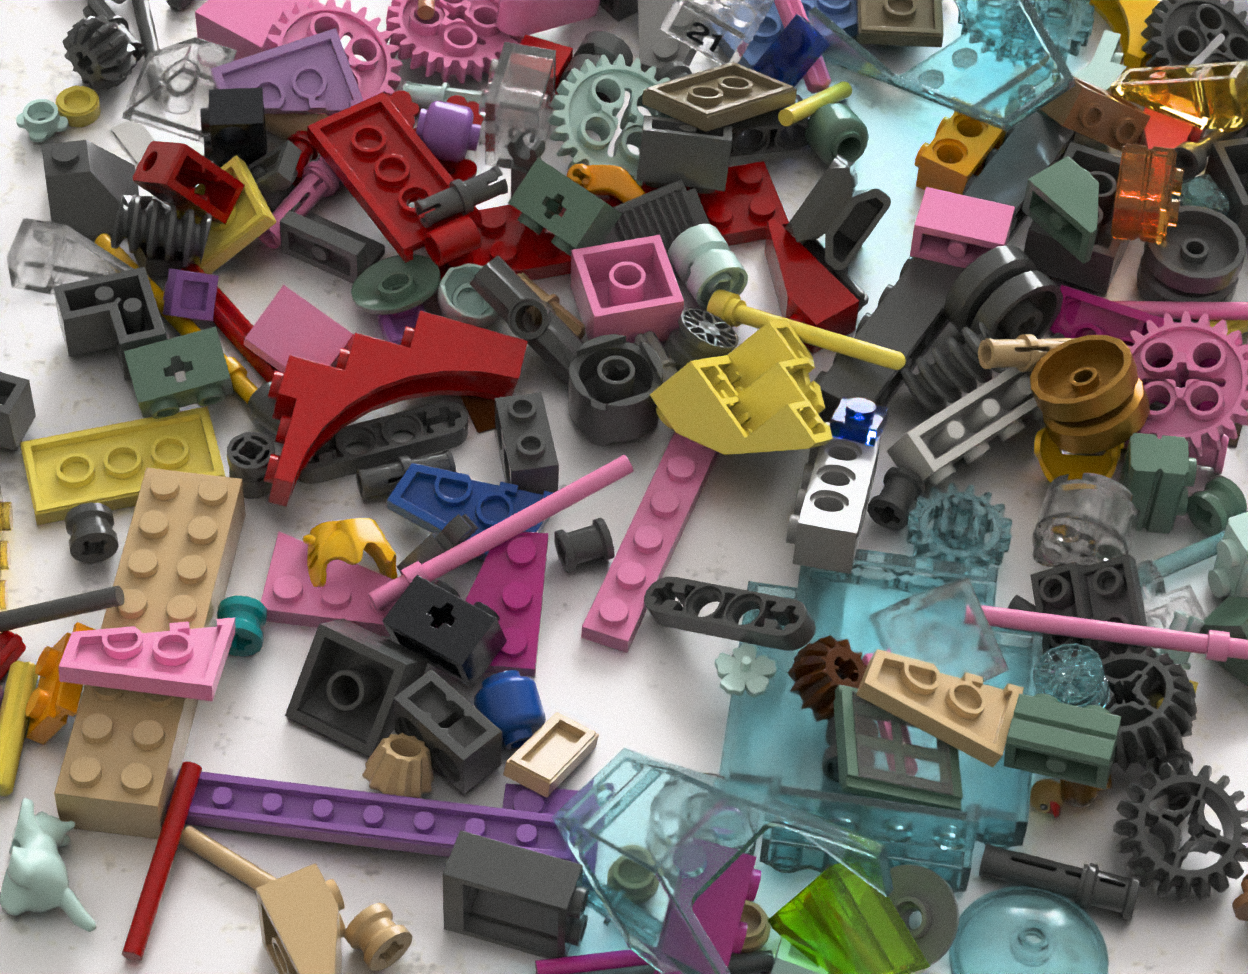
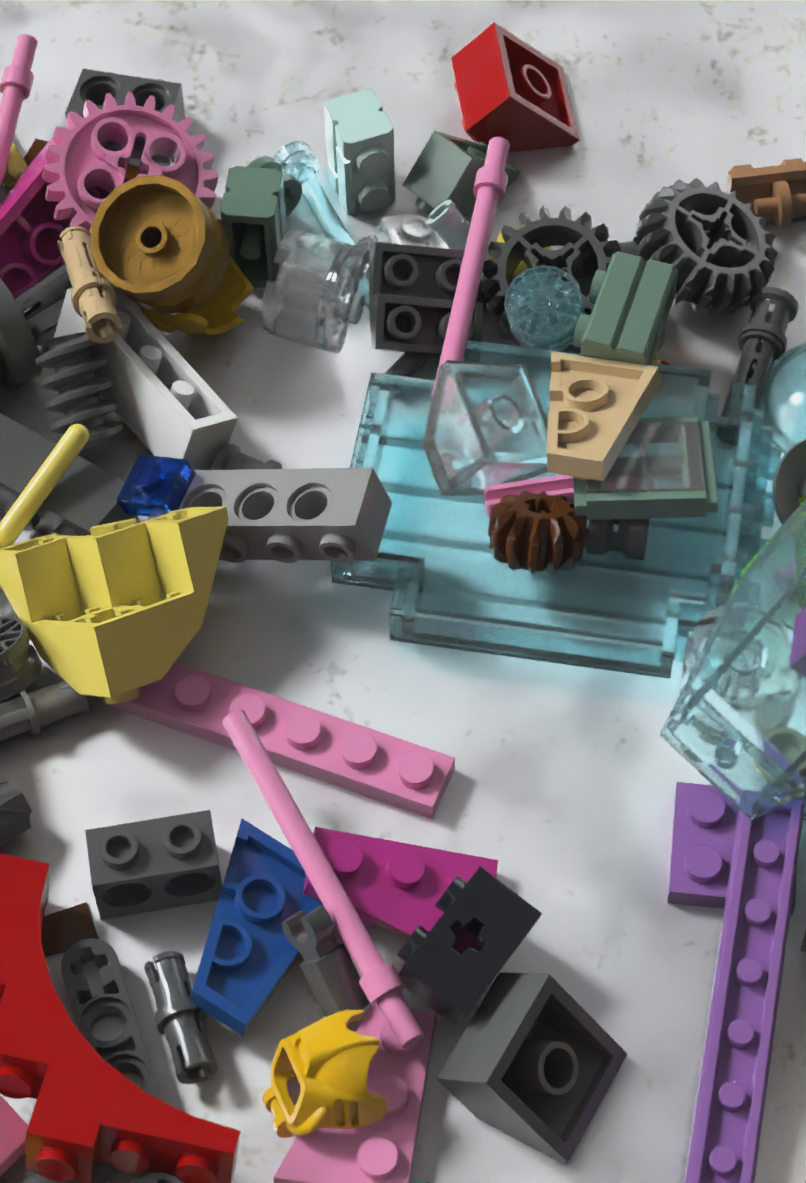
camera: 85 degrees left, 5 degrees up
tan piece [362,733,434,798] -> none
dark grey brick [394,669,502,794] -> none
blue head [474,670,546,750] -> none
tan tile [503,712,599,798] -> none
dark grey bush [554,517,615,573] -> none
dark grey brick [568,334,663,446] -> none
dark grey beam [644,577,816,651] -> none
light aqua plant [714,642,777,698] -> none
clear light blue gear [906,483,1012,580] -> none

